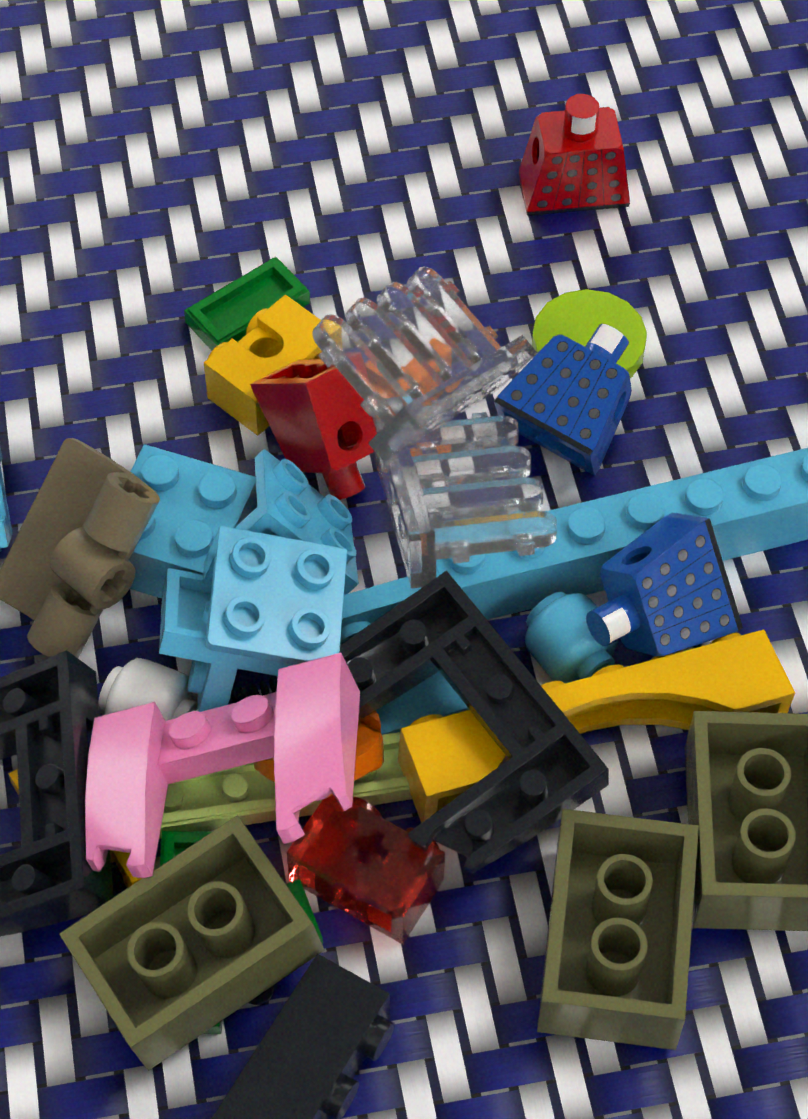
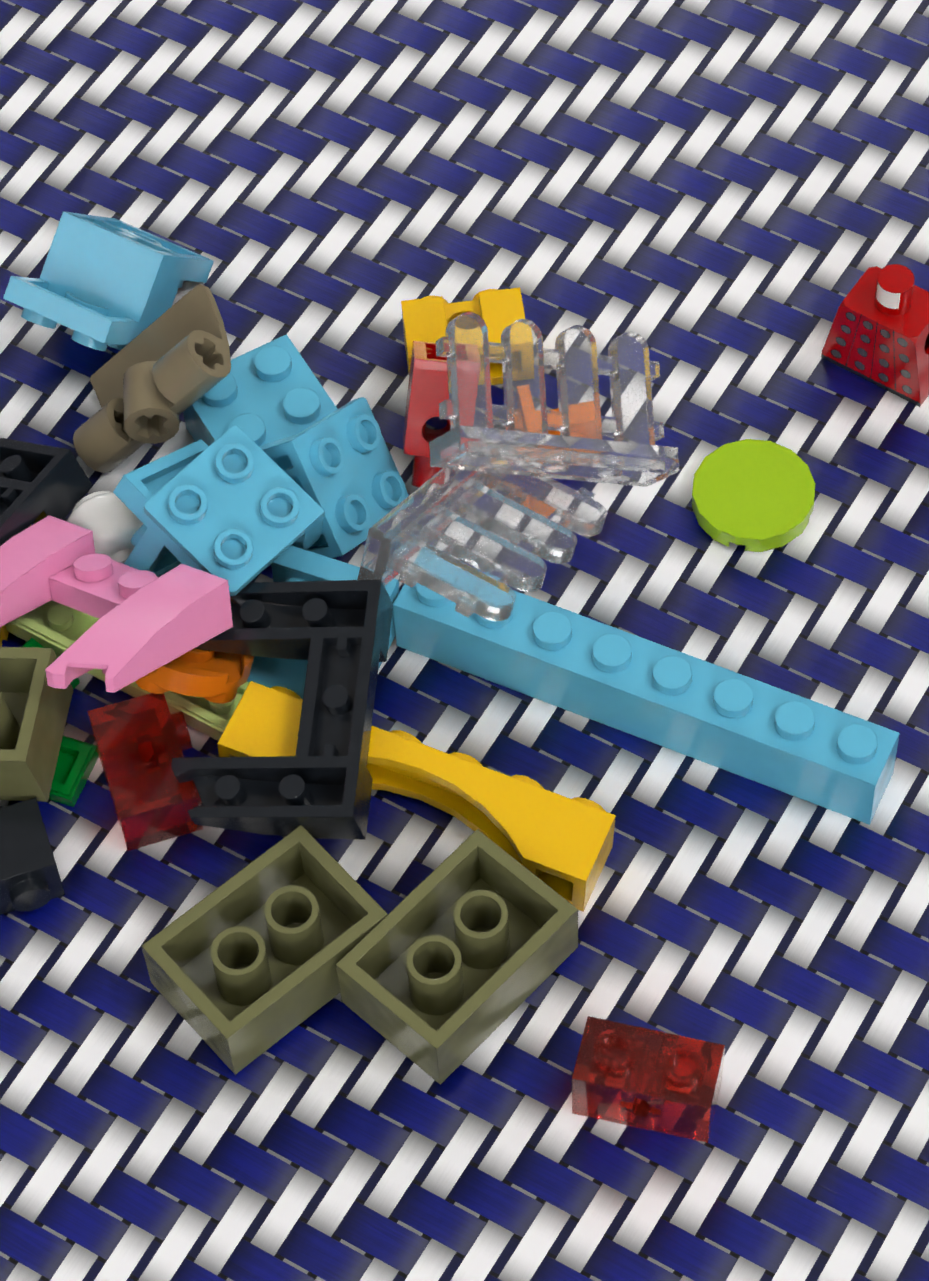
camera: 45 degrees right, 0 degrees up
green tile [184,256,310,351] -> none
blue torso [494,324,632,476] -> none
medium azure head [525,592,619,683] -> none
blue torso [586,512,743,656] -> none

